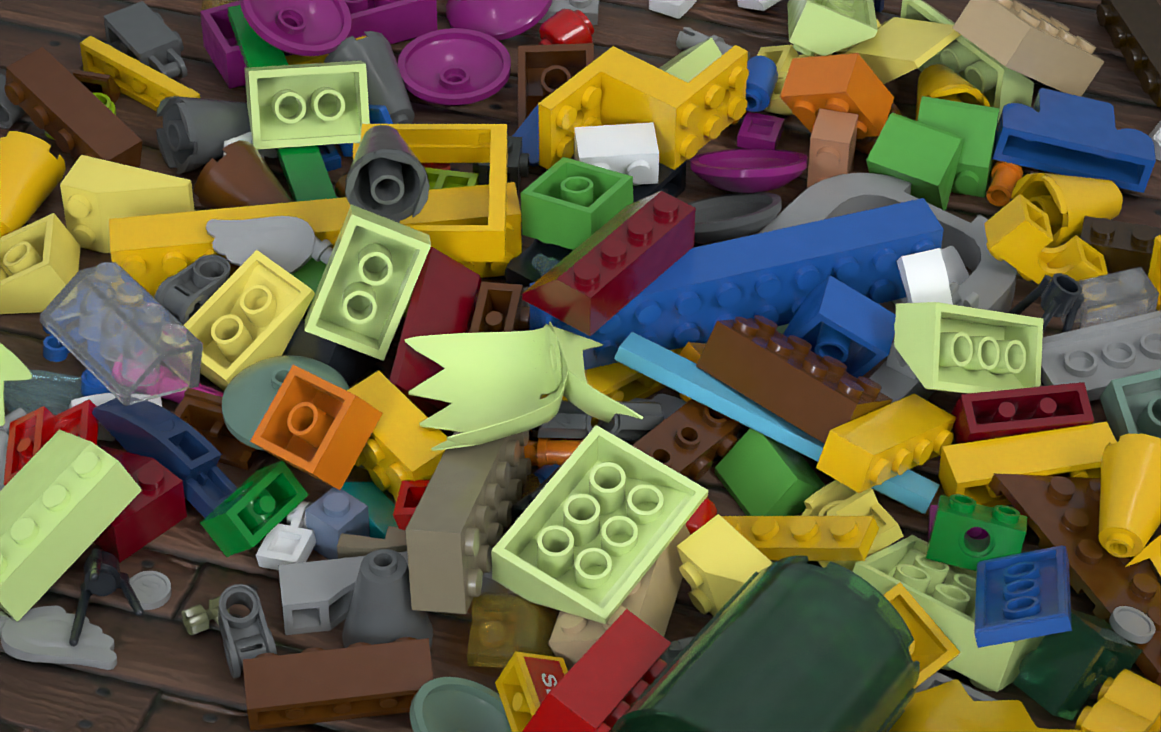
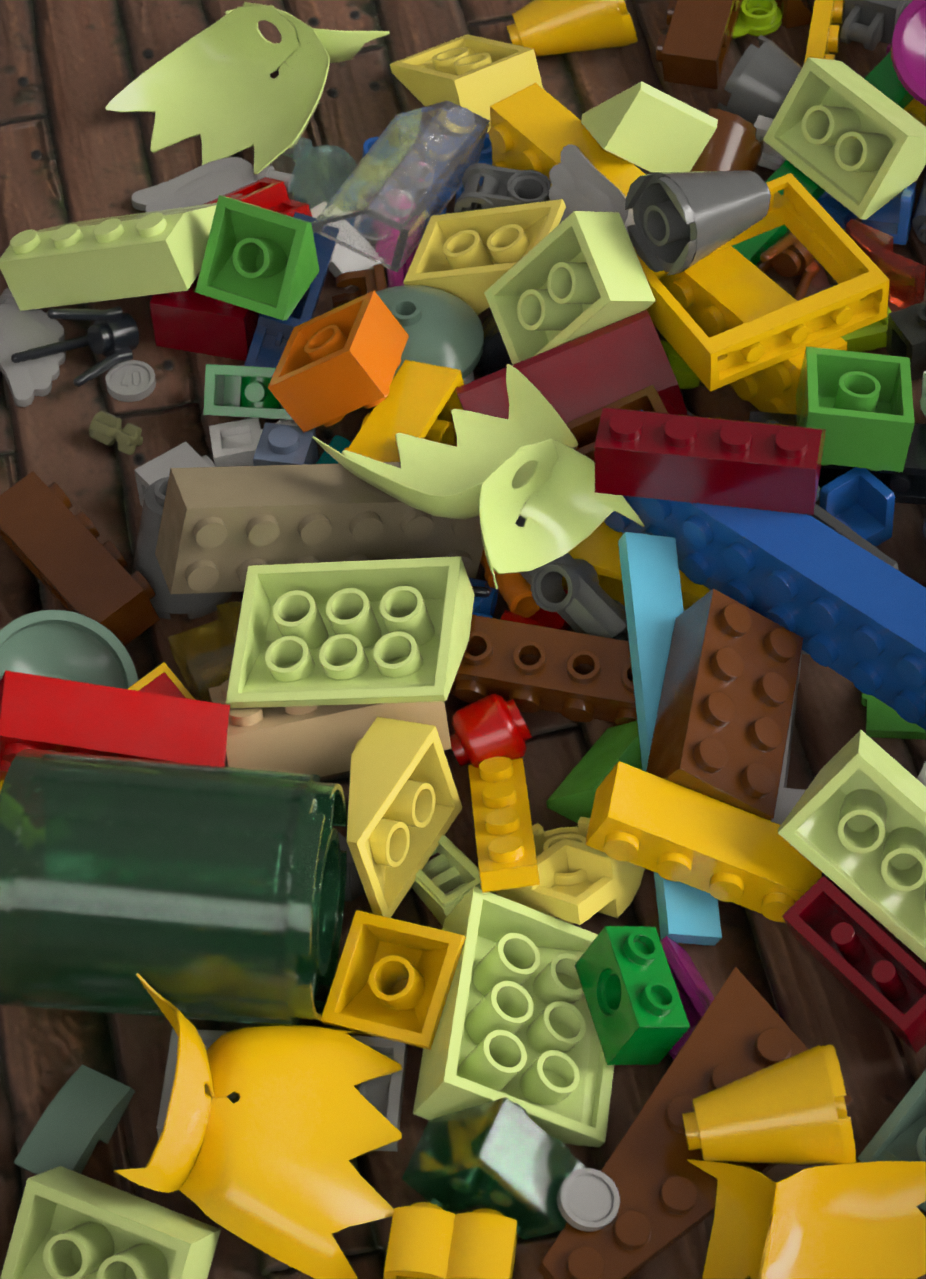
camera: 65 degrees right, 5 degrees up
light yellow slope [60,155,195,253] -> none
dark grey piece [218,584,277,679] -> none
blue slope [783,275,896,379] -> none
yellow brick [938,422,1117,507] -> none
blue tile [974,545,1072,648] -> none
none -> bright green slope [195,195,319,320]
none -> yellowish green slope [581,81,718,173]

